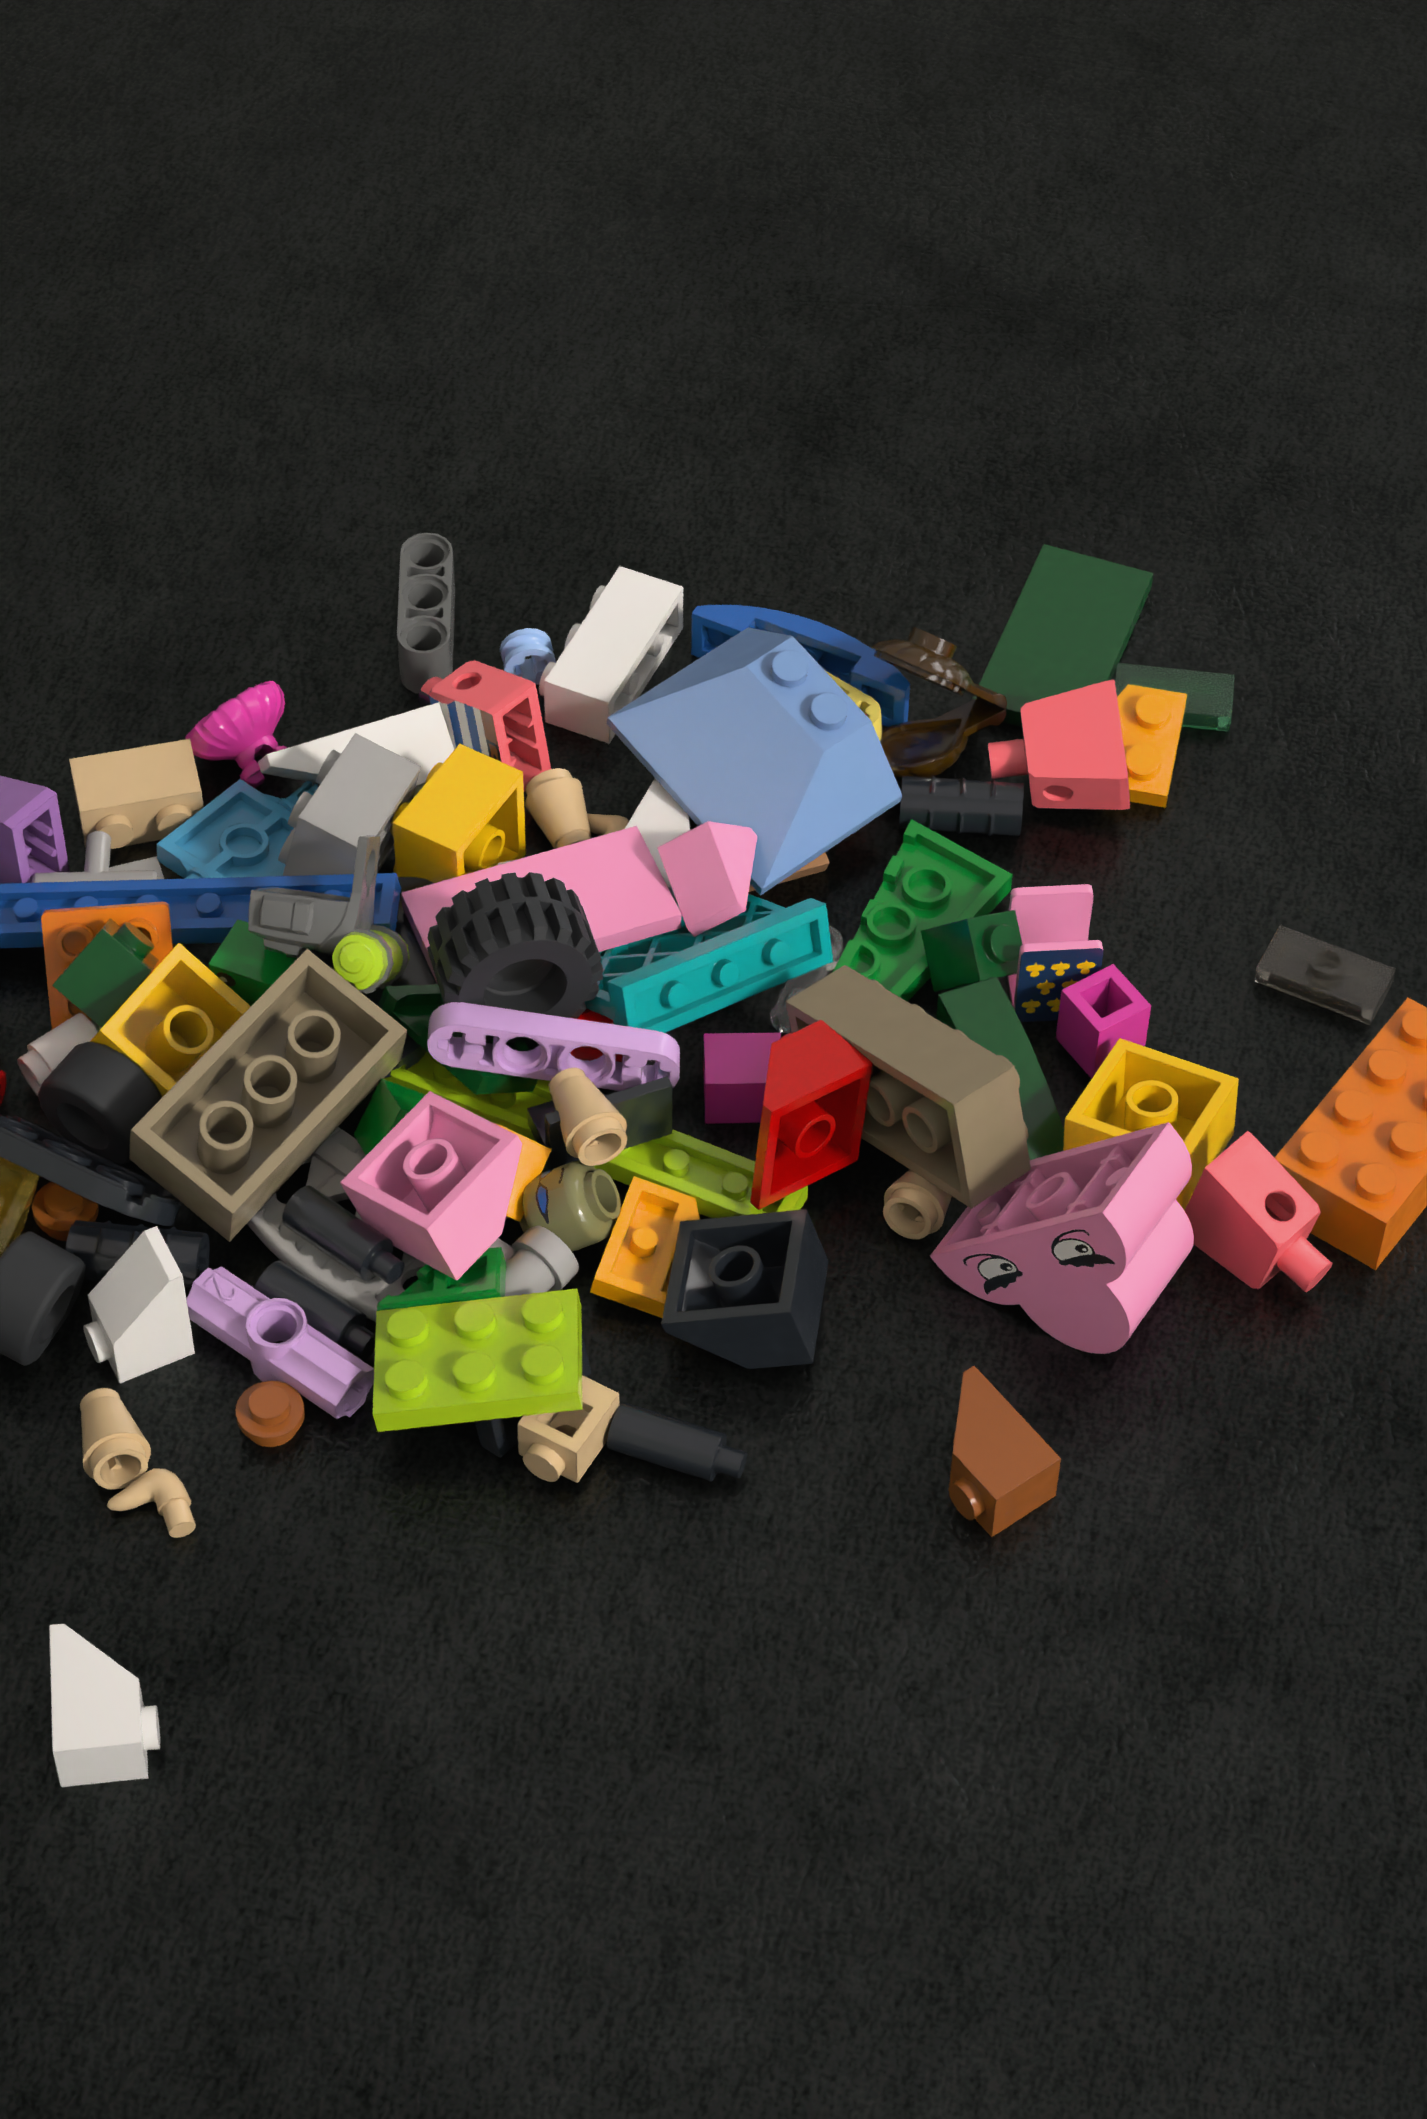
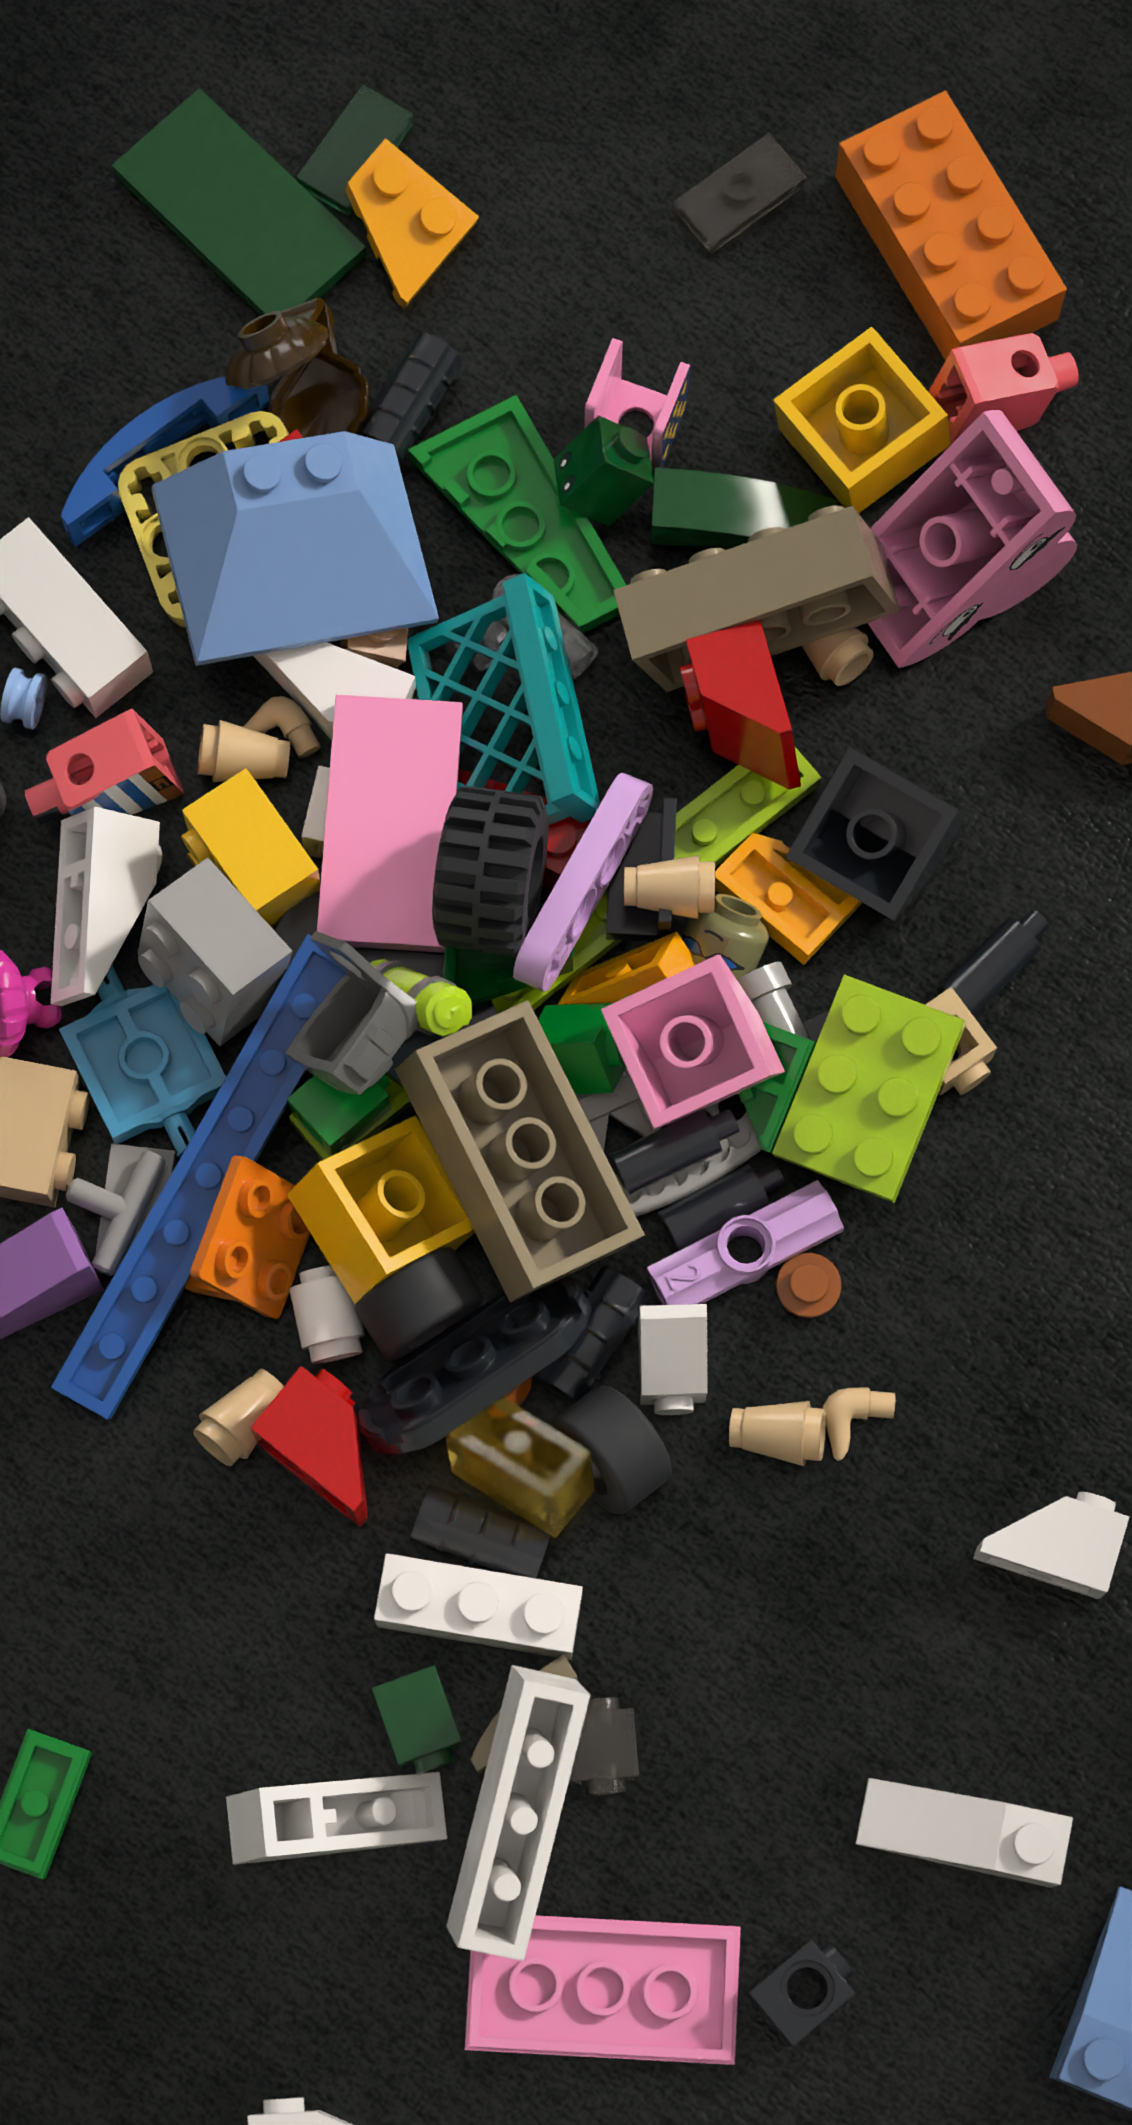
camera: 65 degrees left, 25 degrees up
dark green brick [52,918,159,1028] -> none
bright pink slope [657,821,757,937] -> none
dark pink brick [703,1033,781,1124] -> none
coral torso [988,680,1130,810] -> none
dark pink brick [1056,964,1151,1079] -> none

